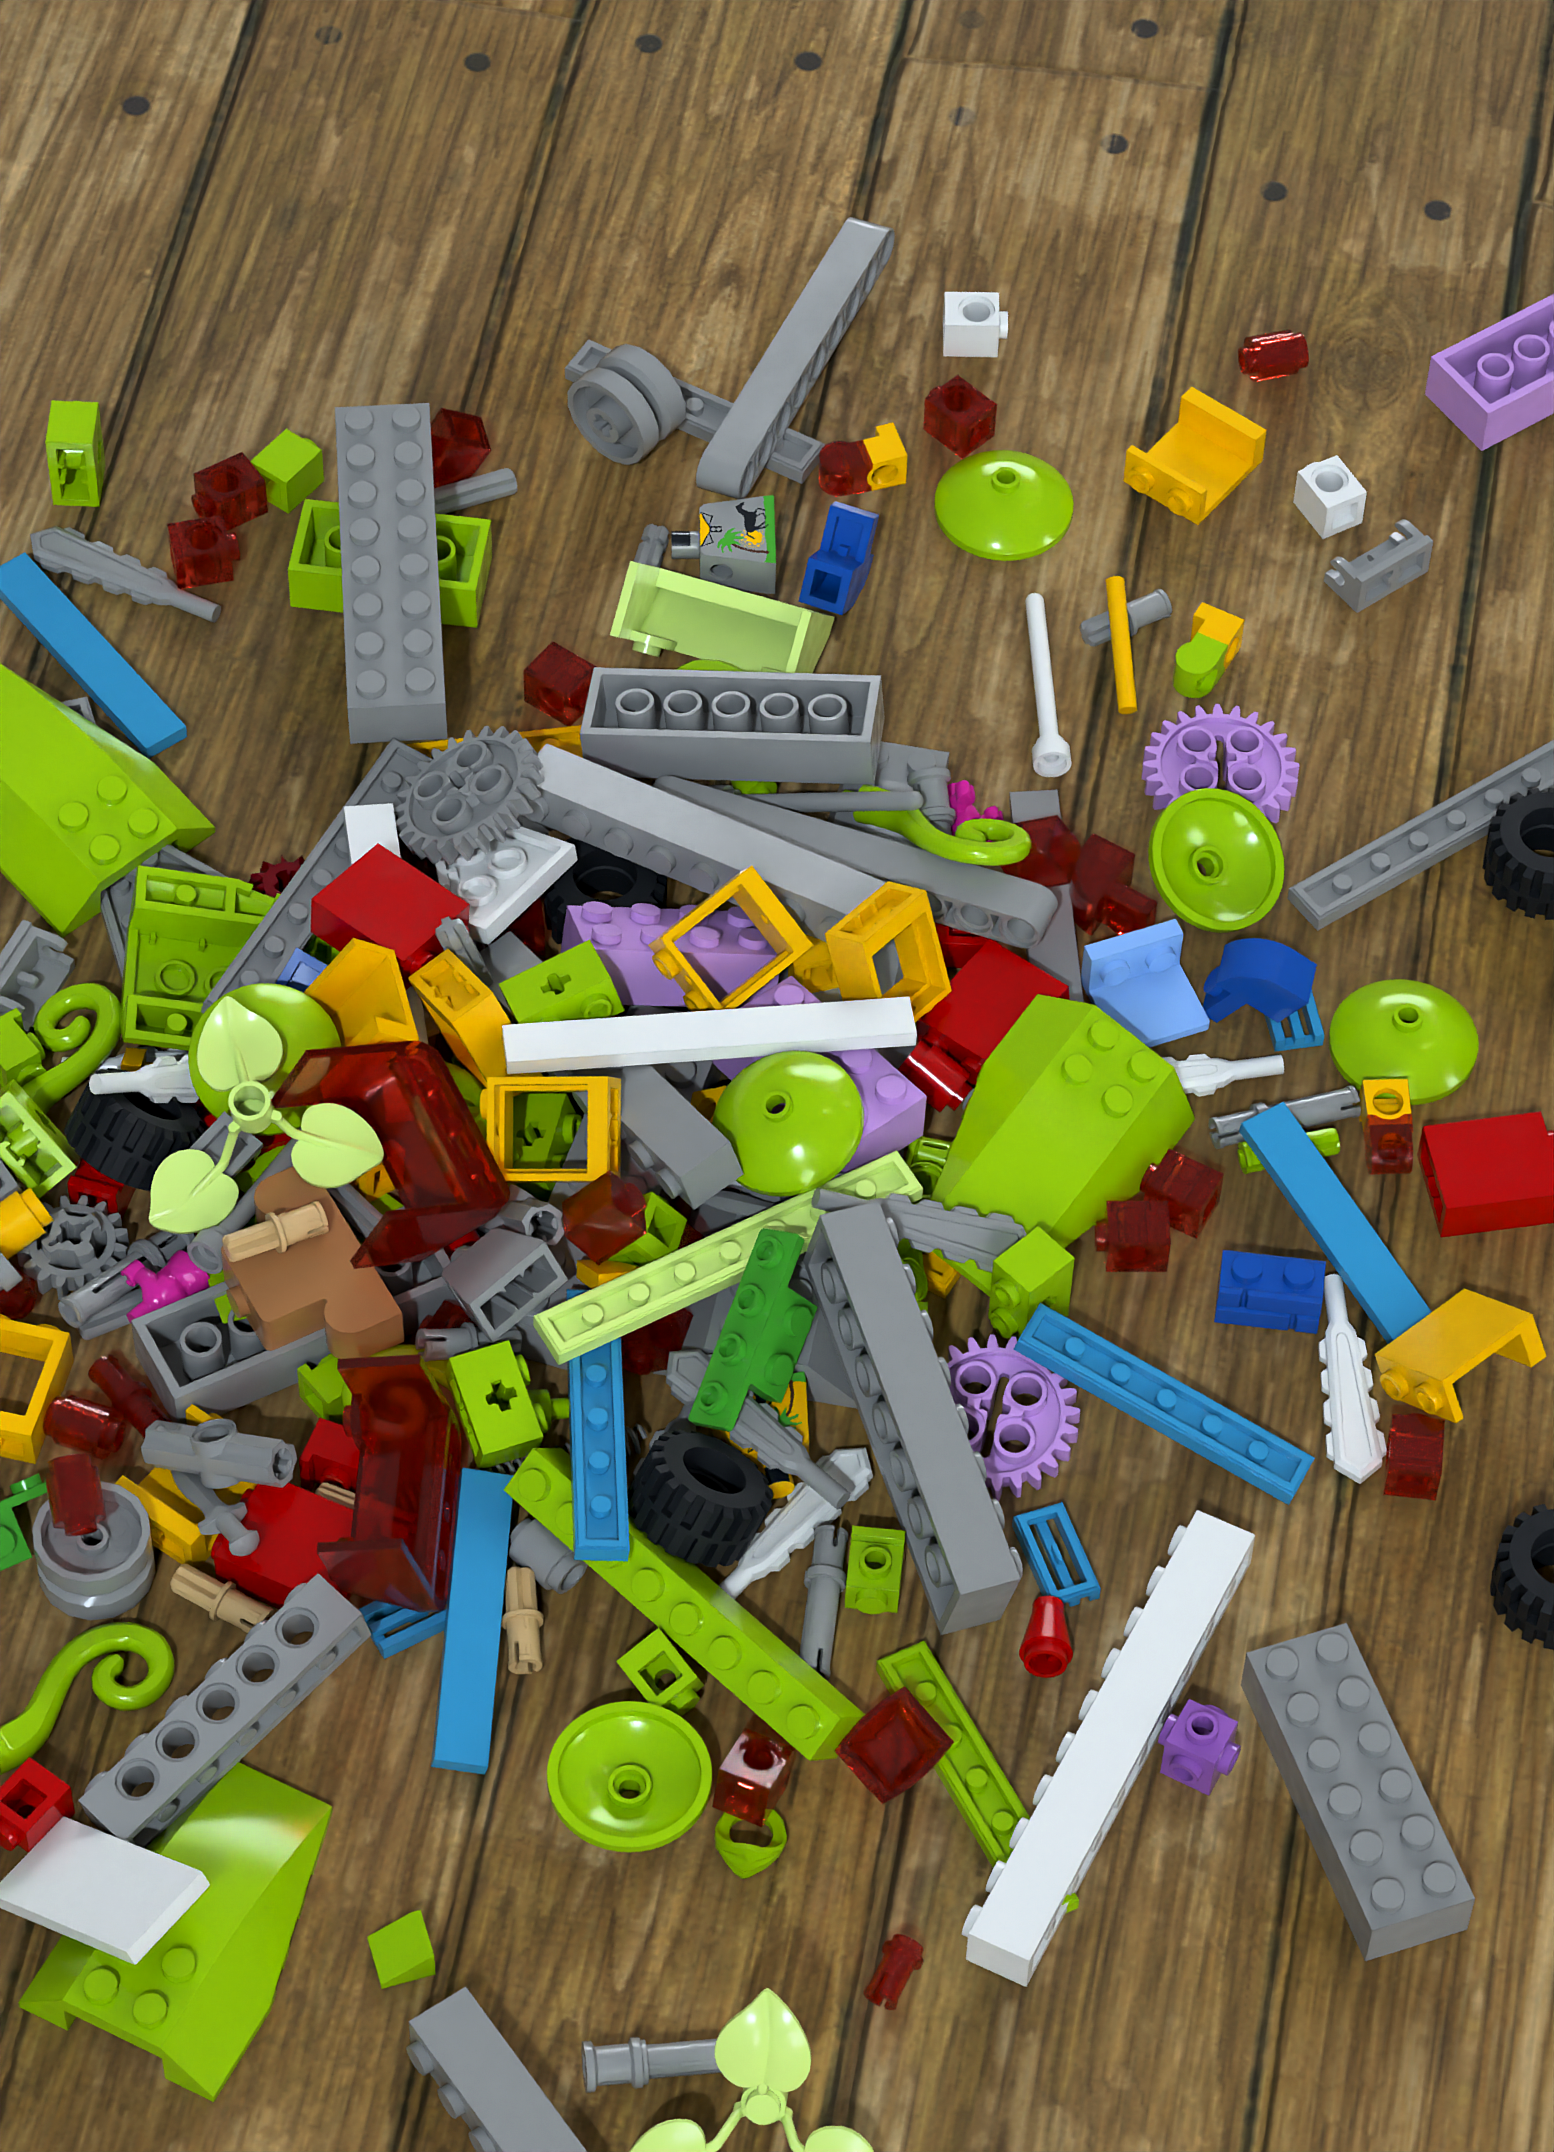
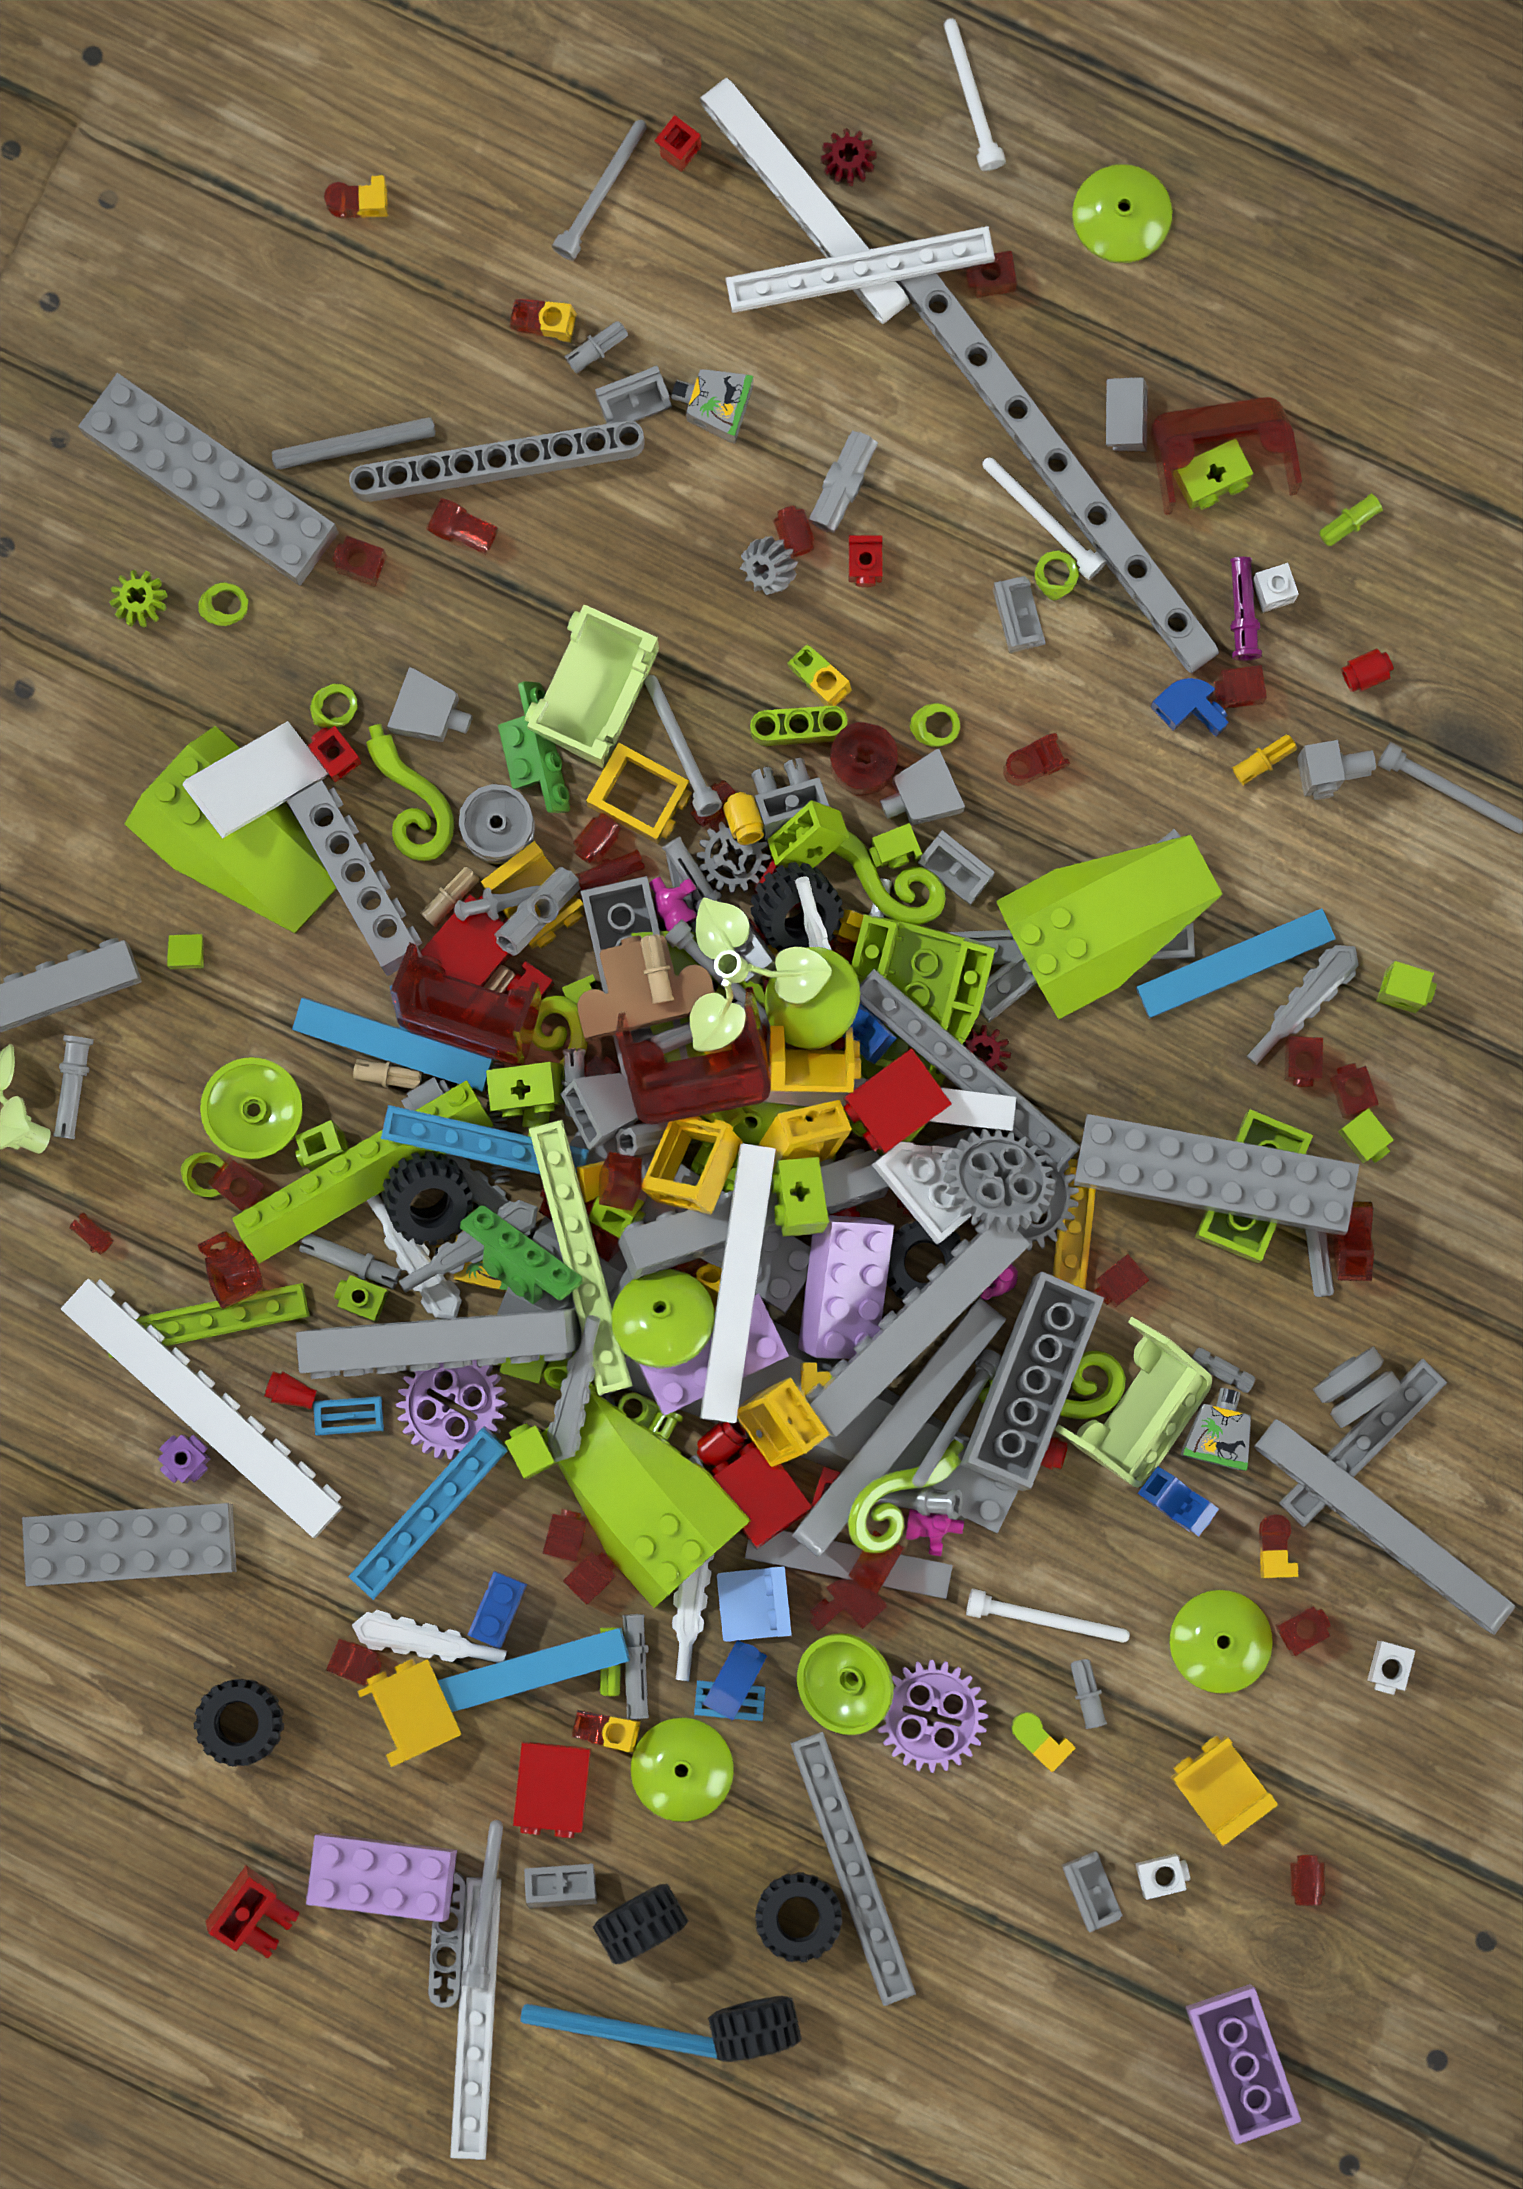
camera: 110 degrees right, 30 degrees up
clear red brick [45,1454,107,1536] -> none
light grey axle [435,916,493,987] -> none
yellow window [648,865,814,1012] -> none
yellow bar [1105,576,1137,714] -> none

